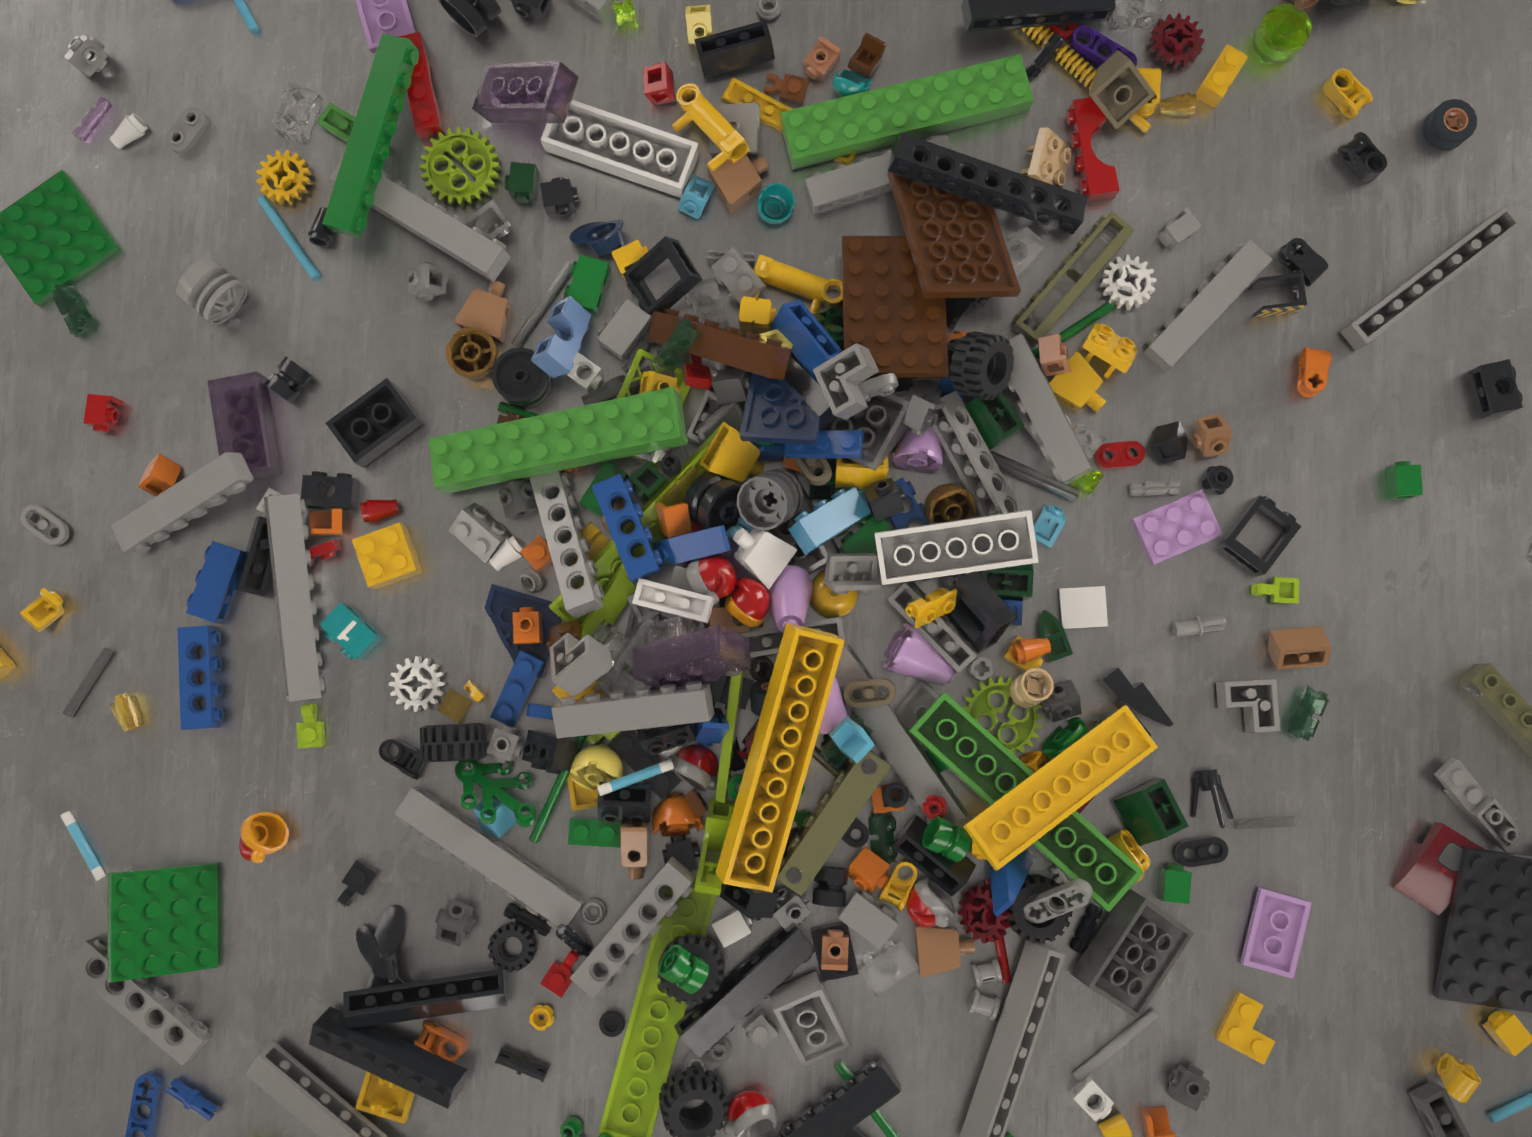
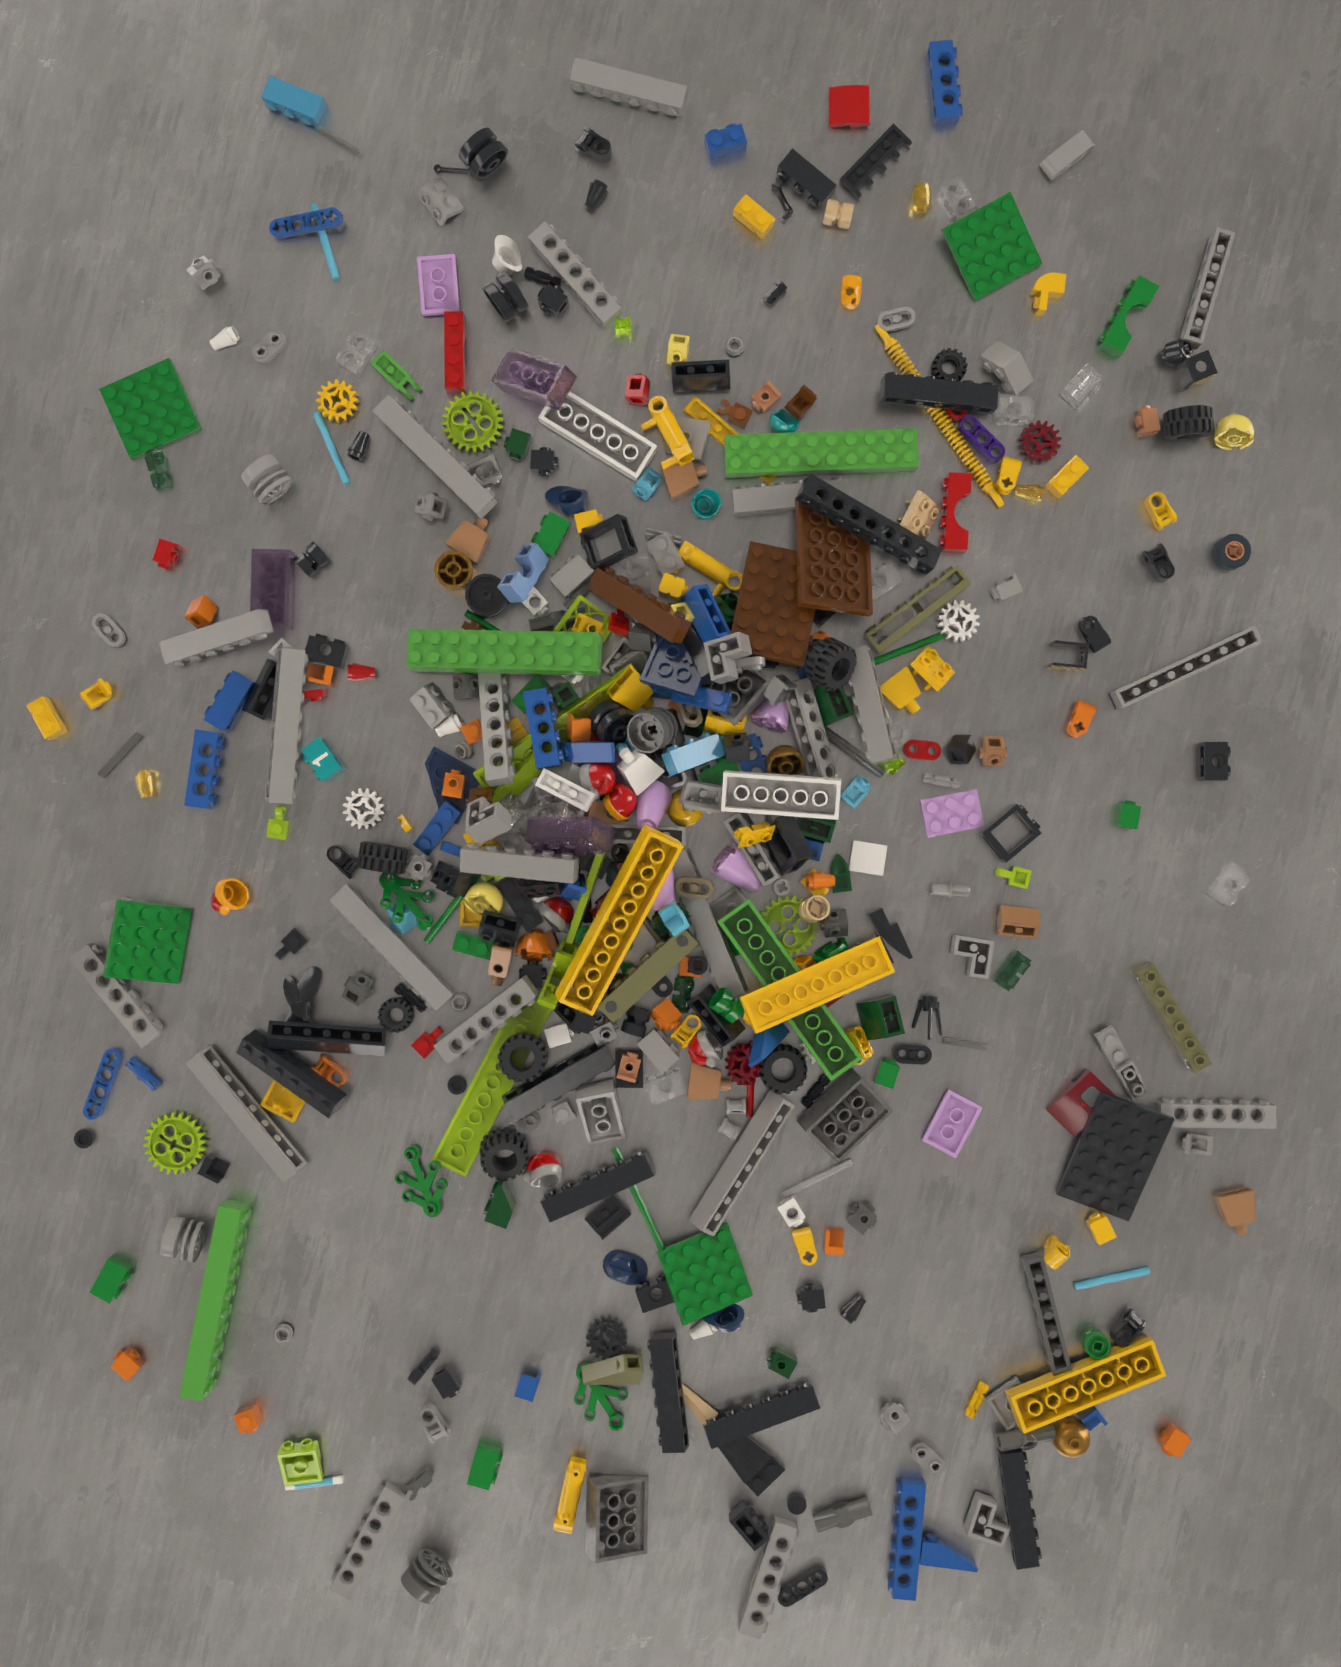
camera: 10 degrees right, 5 degrees up
medium azure bar [60,811,106,881] -> none
clear purple axle [72,96,112,141] -> none
green brick [322,33,419,238] -> none
black brick [326,378,423,468] -> none
yellow brick [352,522,423,590] -> none
clear yellow tile [437,688,473,723] -> none
black pin [495,1047,550,1082] -> none
light grey bar [511,262,572,347] -> none
yellow plate [529,1004,554,1031] -> none
black axle [556,924,592,957] -> none
medium azure bar [597,759,674,796] -> none
clear green hinge [652,318,701,372] -> none
green wheel [658,944,709,994] -> none
black pin [661,454,681,477] -> none
red plate [922,794,948,820] -> none
light grey beam [1024,879,1093,923] -> none
black axle [1025,33,1065,78] -> none
nougat brick [1038,333,1071,376] -> none
dark tan slope [1088,50,1156,130] -> none
light grey brick [1143,239,1273,372] -> none
black brick [1201,465,1234,495] -> none
yellow plate [1214,991,1276,1065] -> none
clear neon green brick [1252,3,1312,64] -> none

